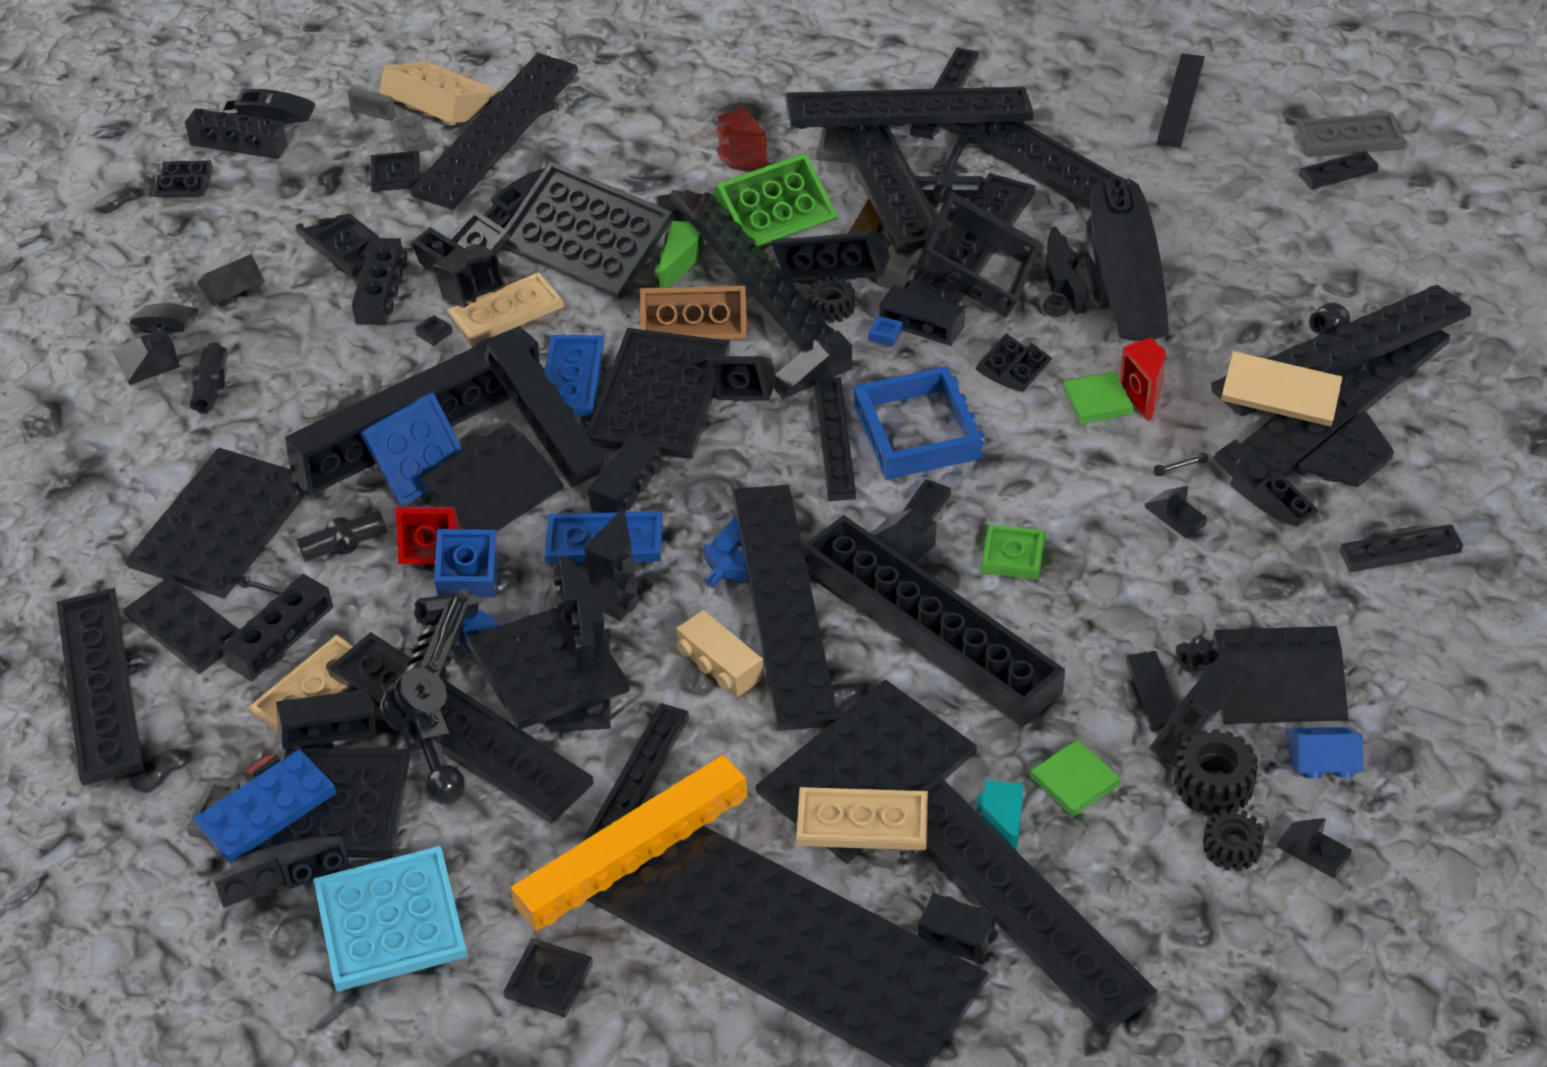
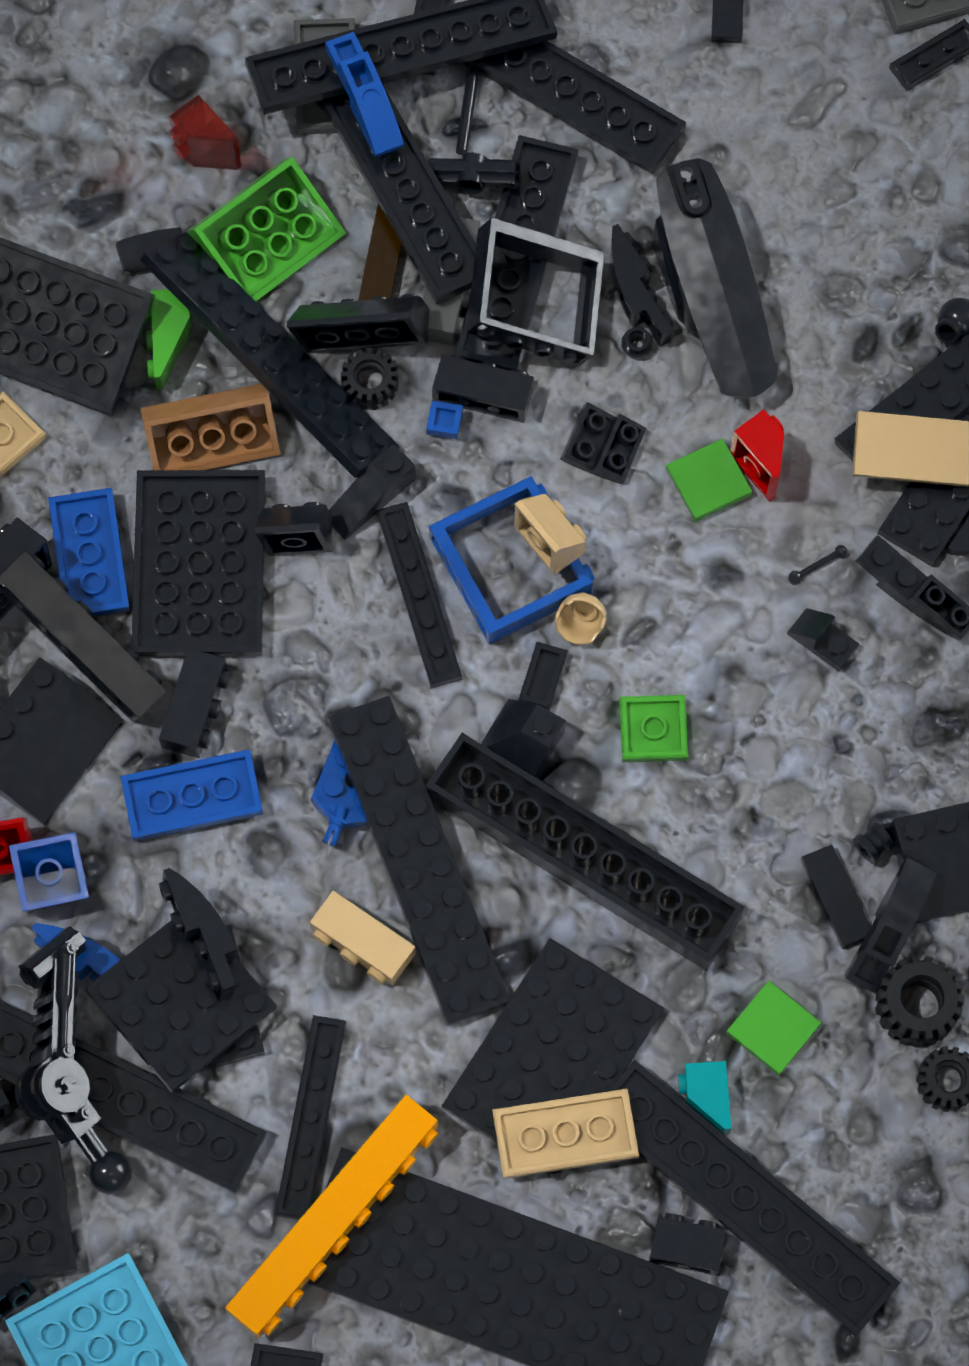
camera: 15 degrees left, 25 degrees up
black slope [584,511,638,621] -> none
none -> blue slope [325,32,404,157]
none -> tan slope [514,493,586,575]
none -> tan hair [555,592,607,645]

